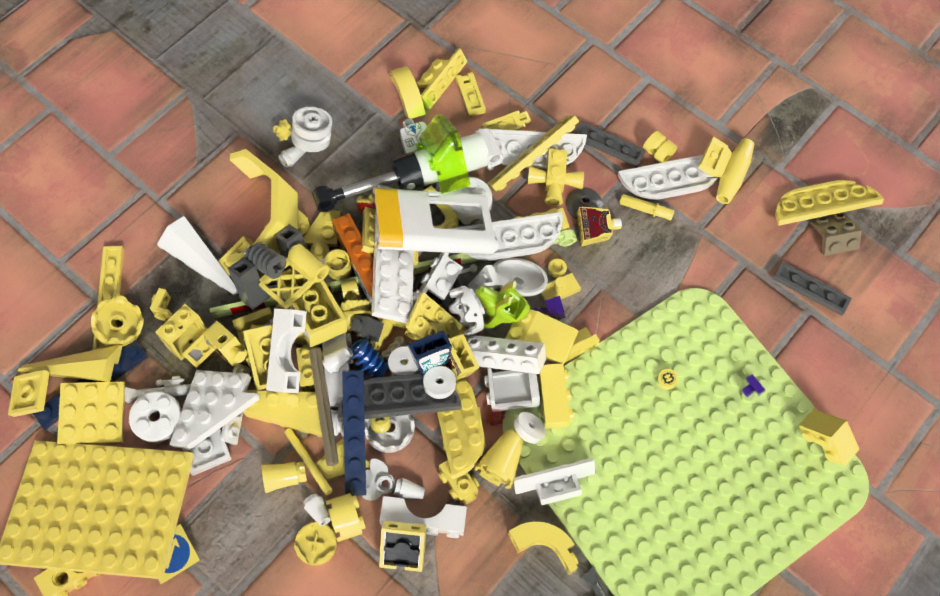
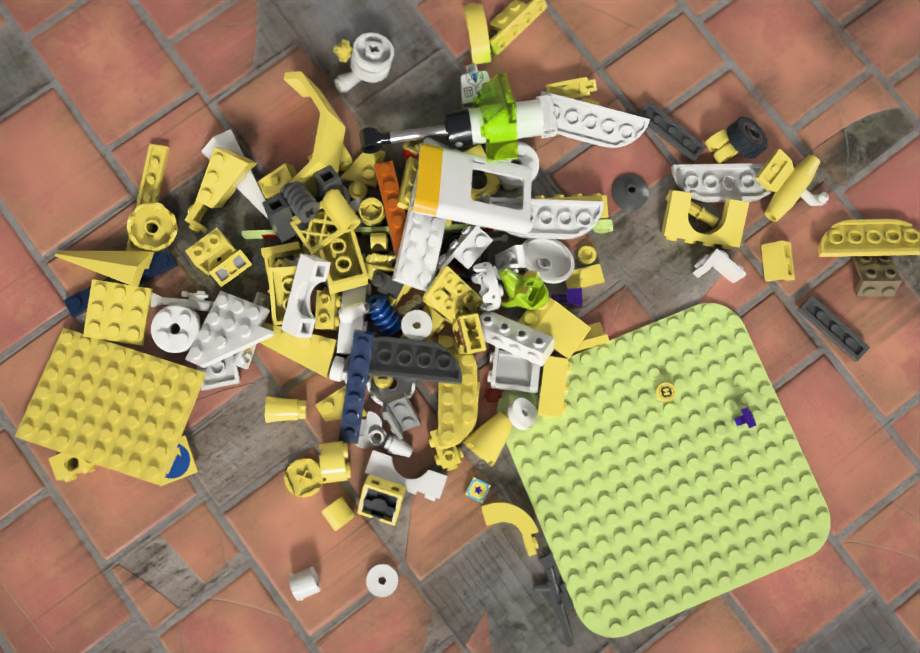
camera: 10 degrees right, 15 degrees up
light yellow plate [8,370,50,417] -> none
light yellow torso [202,321,248,367] -> none
light yellow bar [284,428,333,495] -> none
white cone [304,494,331,526] -> none
dark tan axle [309,348,339,466] -> none
dark blue torso [408,330,452,374] -> none
white piece [423,366,456,399] -> none
light yellow plate [455,72,486,117] -> none
light yellow plate [487,115,579,192] -> none
white bracket [513,458,595,505] -> none
light yellow brick [528,149,584,206] -> none
torso [576,207,622,246] -> none
light yellow brick [799,409,859,466] -> none
none -> light yellow wedge [196,147,257,209]
none -> light yellow piece [321,497,356,531]
none -> light grey bracket [381,392,421,439]
none -> tile [465,477,491,503]
none -> light yellow arch [661,189,749,250]
none -> white bracket [692,249,746,283]
none -> black wheel [727,116,768,159]
none -> light yellow panel [761,240,795,282]
none -> white arm [800,189,829,206]

